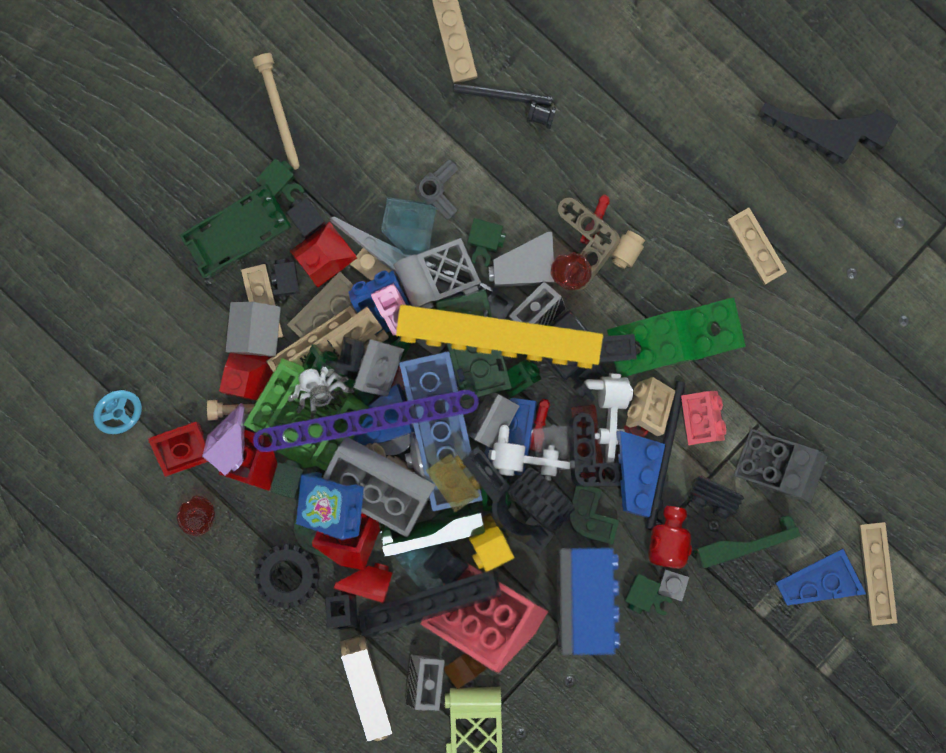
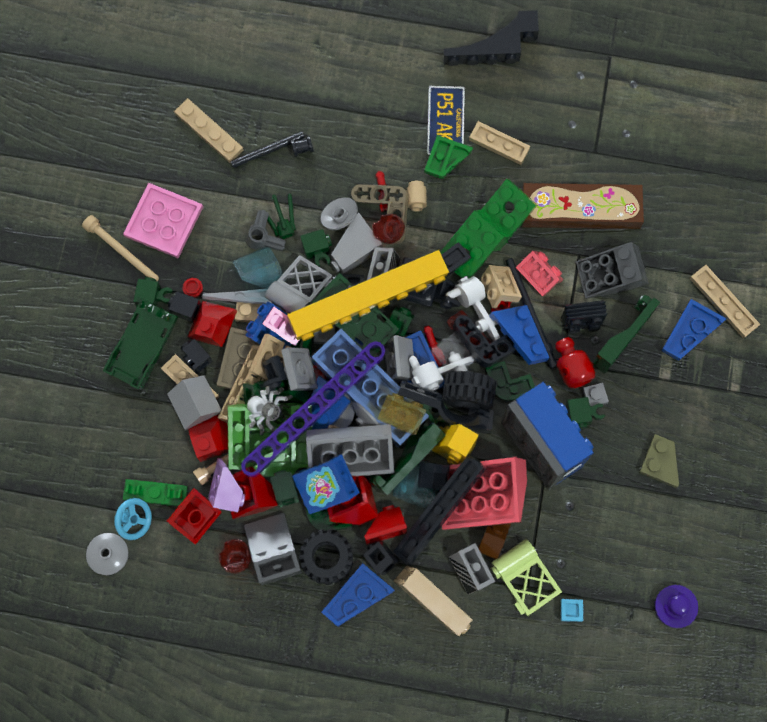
camera: 30 degrees left, 10 degrees down
none -> light grey dish [86,533,129,575]
none -> bright pink plate [123,183,203,258]
none -> green plate [123,479,188,507]
none -> red plate [183,278,203,298]
none -> dark grey slope [244,513,302,586]
none -> dark green plant [267,193,297,239]
none -> light grey dish [321,198,358,230]
none -> blue wing [321,563,395,627]
none -> green wing [424,135,473,179]
none -> dark blue sticker [427,86,465,155]
none -> brick [522,183,644,229]
none -> olive wing [639,434,679,488]

